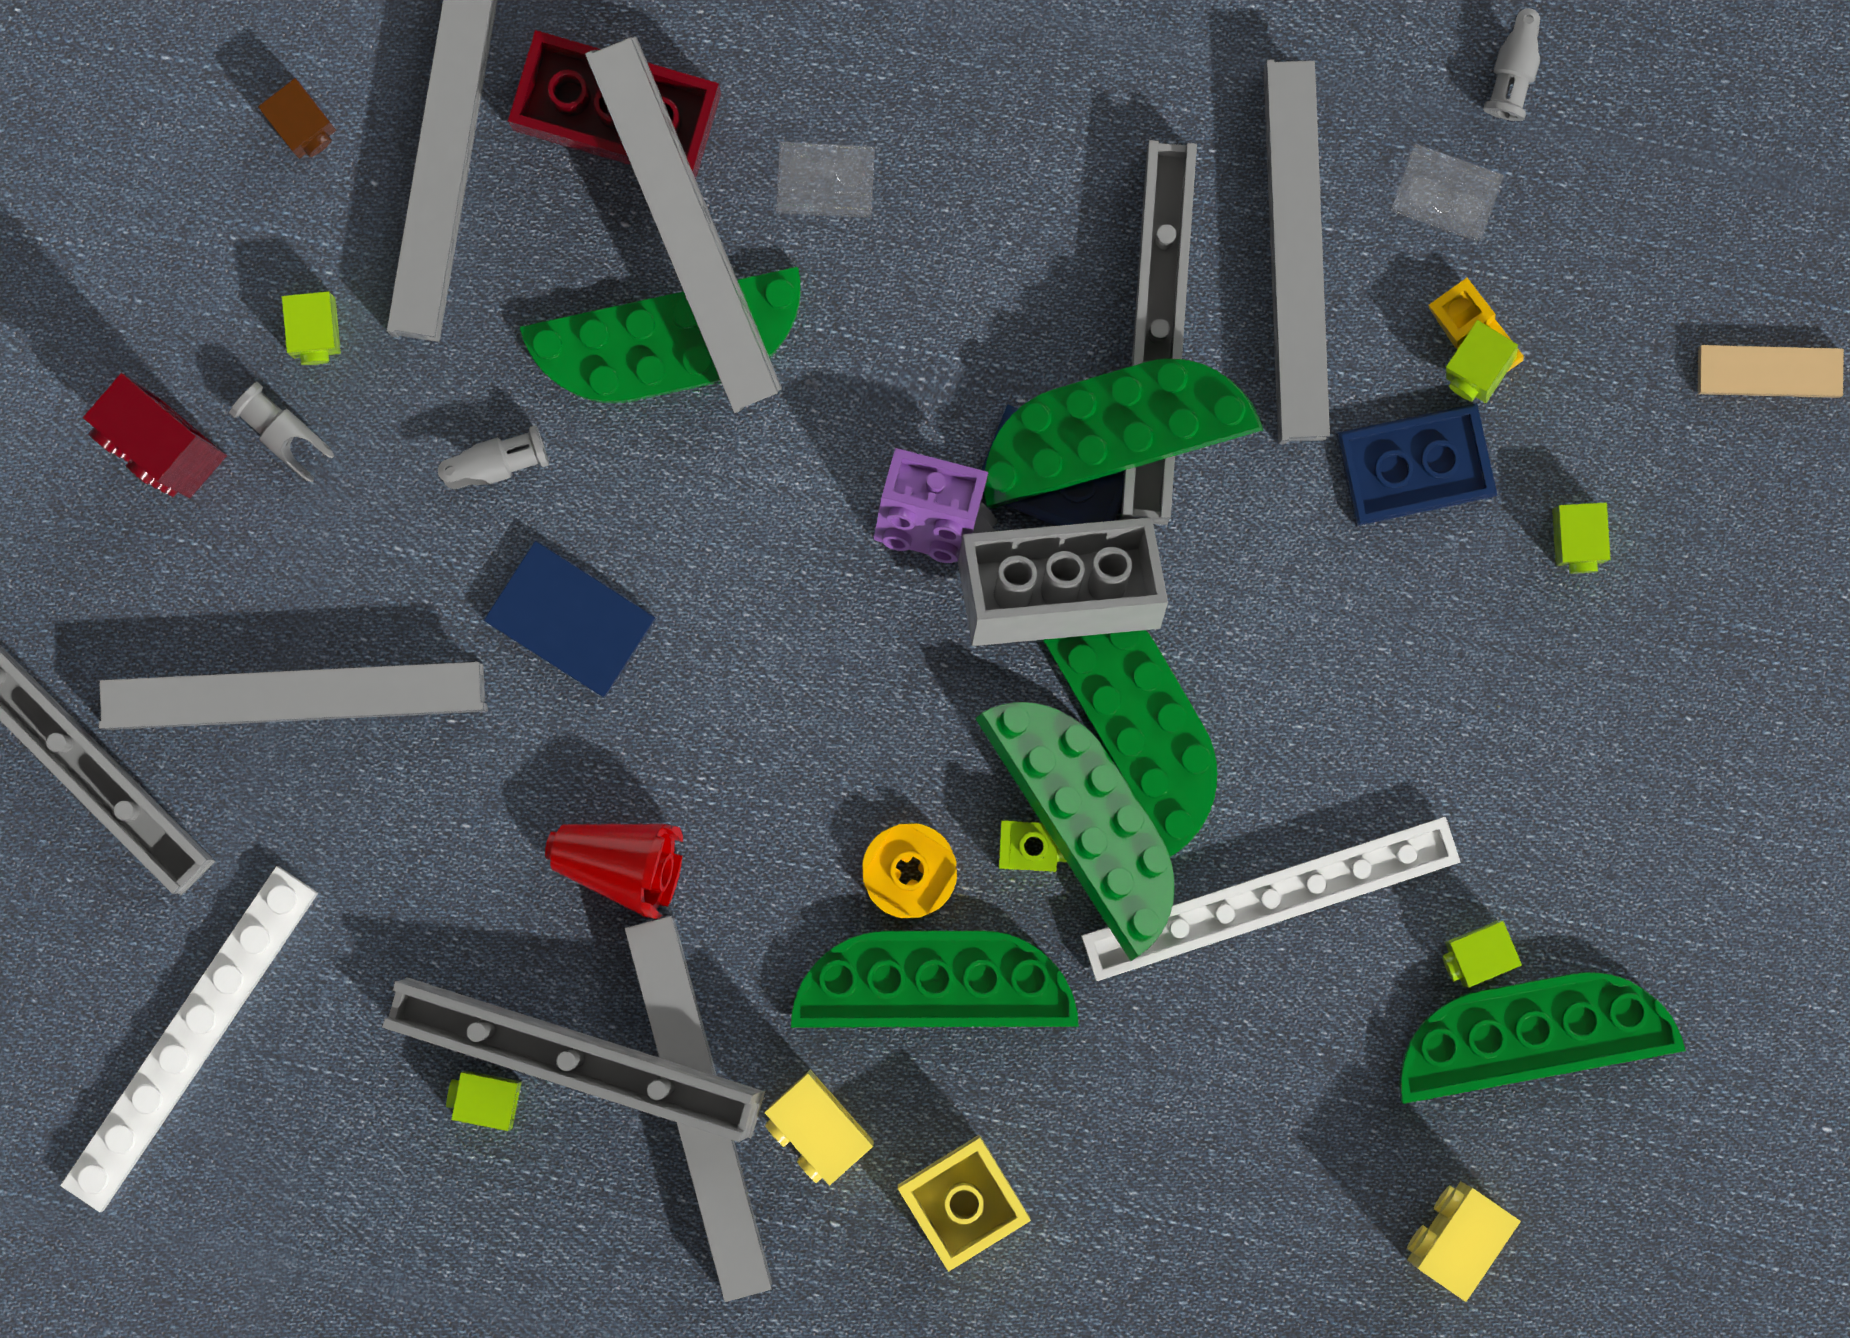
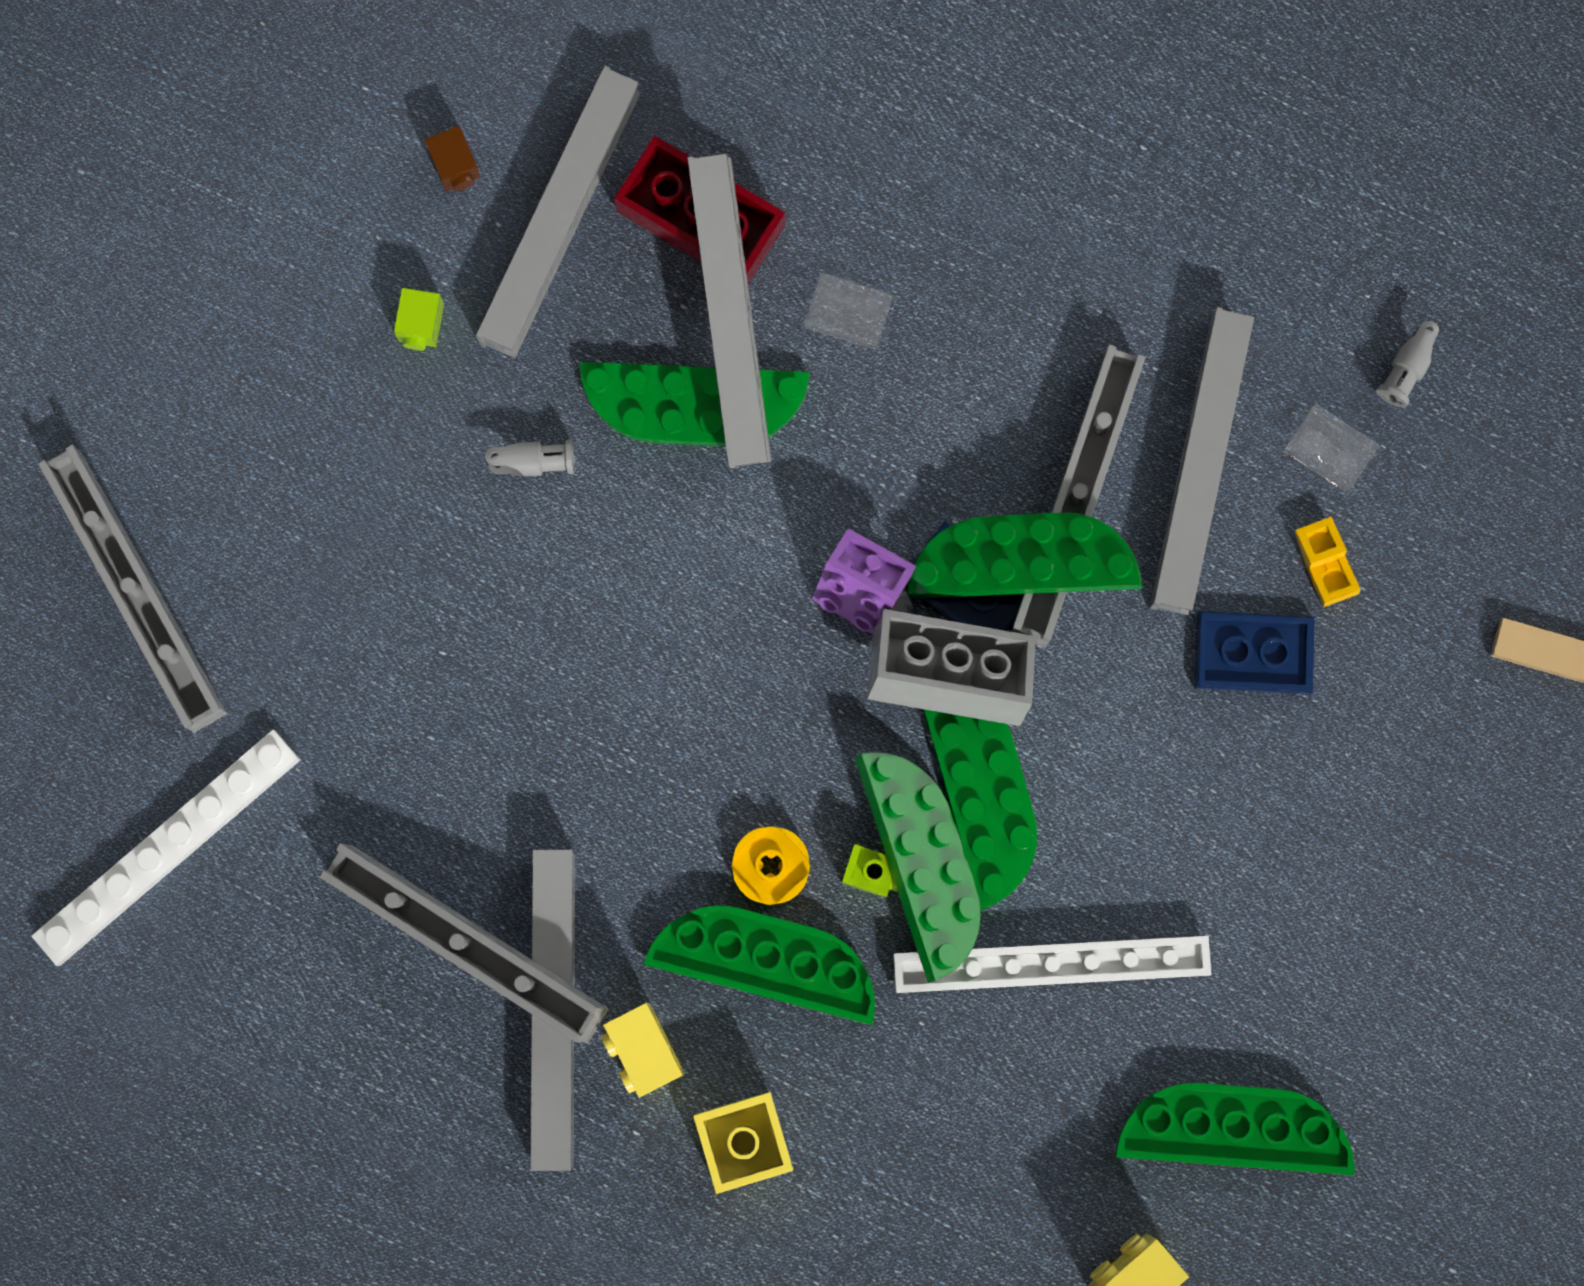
camera: 15 degrees right, 5 degrees down
dark red brick [83,373,227,499] -> none
light grey tile [99,662,488,730] -> none
light grey piece [229,382,335,482] -> none
lime brick [446,1070,522,1131] -> none
dark blue tile [483,541,656,698] -> none
red cone [545,824,683,919] -> none
lime brick [1442,920,1522,987] -> none
lime brick [1446,320,1518,403] -> none
lime brick [1552,503,1611,574] -> none

